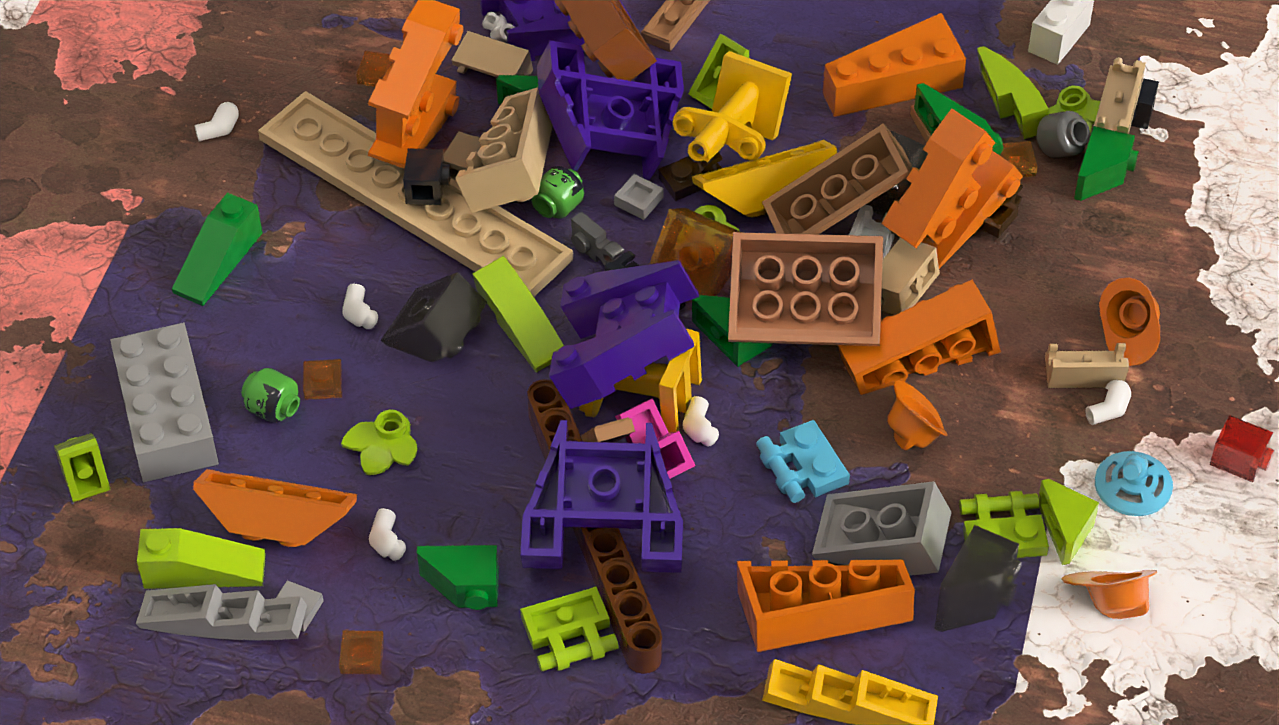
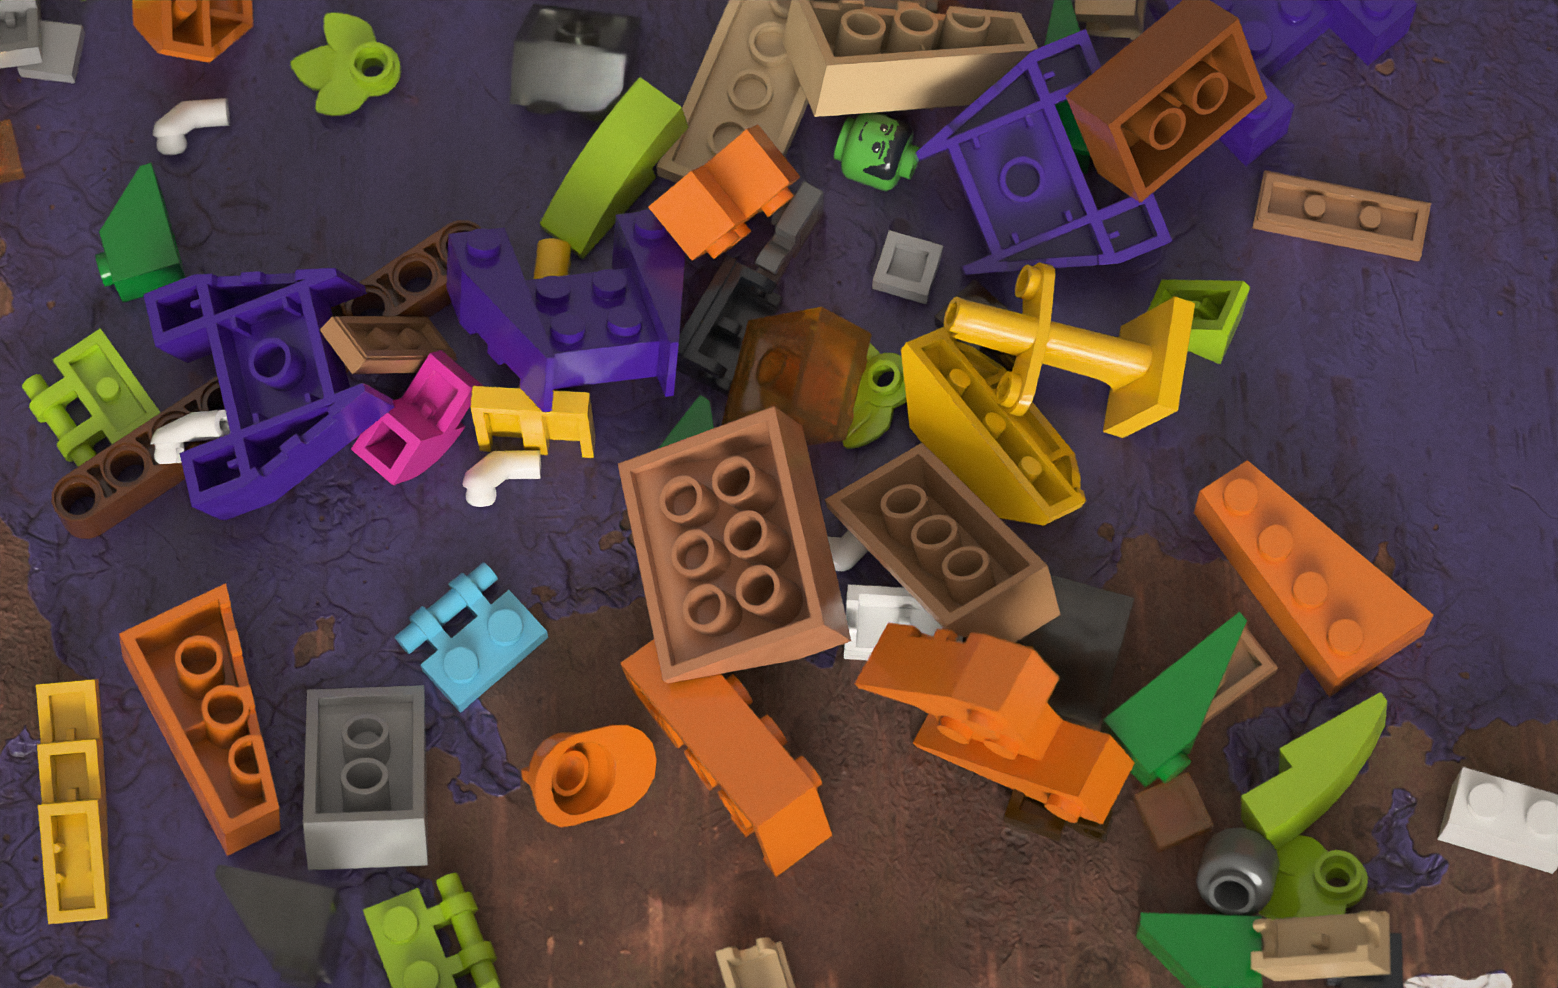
camera: 75 degrees right, 20 degrees up
tan hinge [881,238,940,315] -> none
none -> white arm [150,410,230,464]
none -> orange brick [648,124,801,261]

